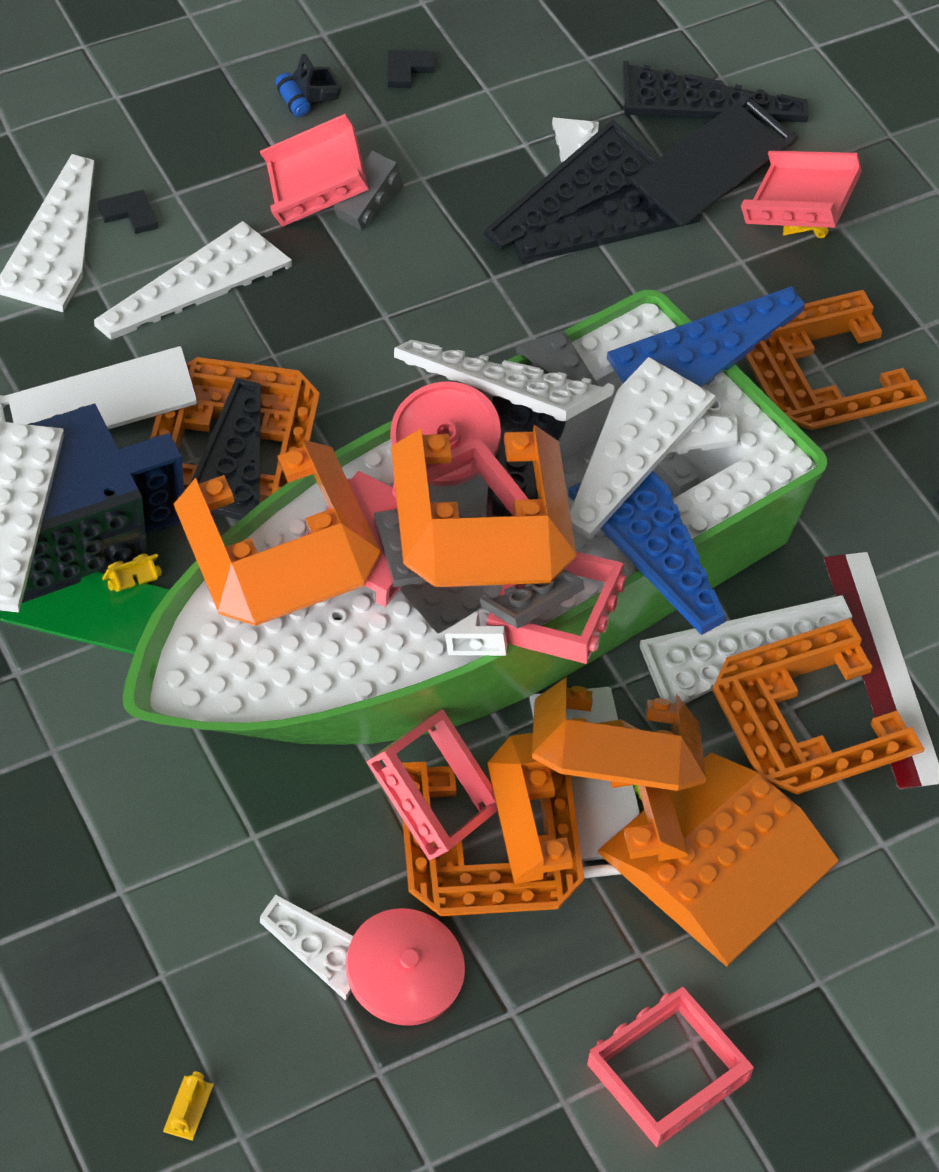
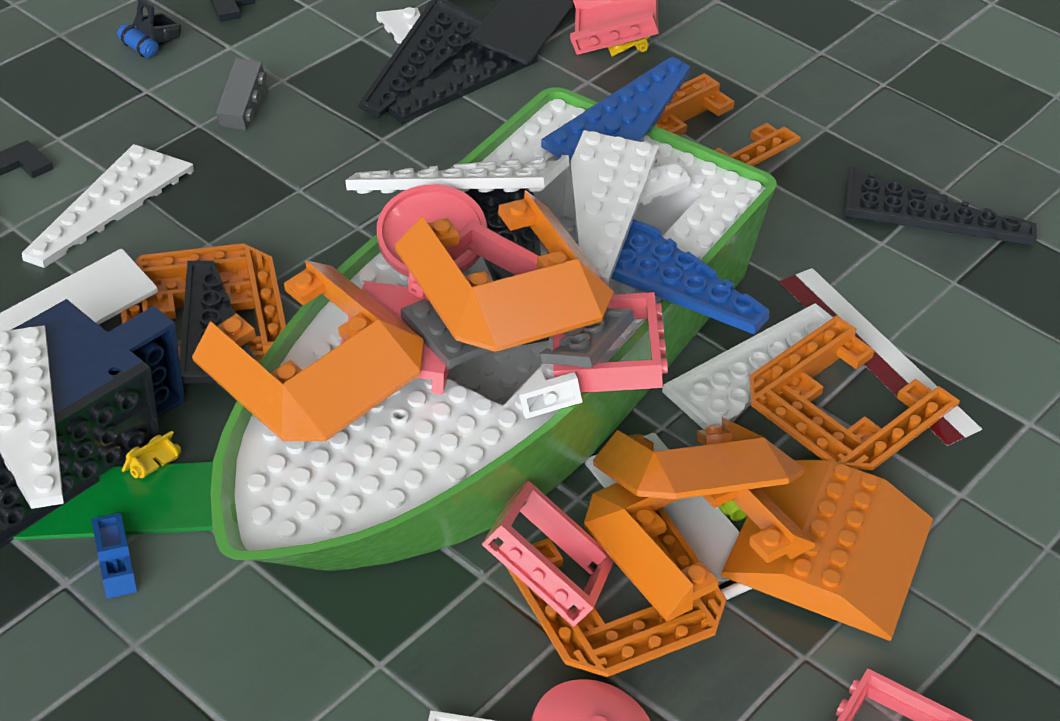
camera: 20 degrees left, 10 degrees down
coral panel [260,114,369,227] -> none
dark grey wing [516,330,599,386] -> none
none -> blue slope [91,513,137,599]

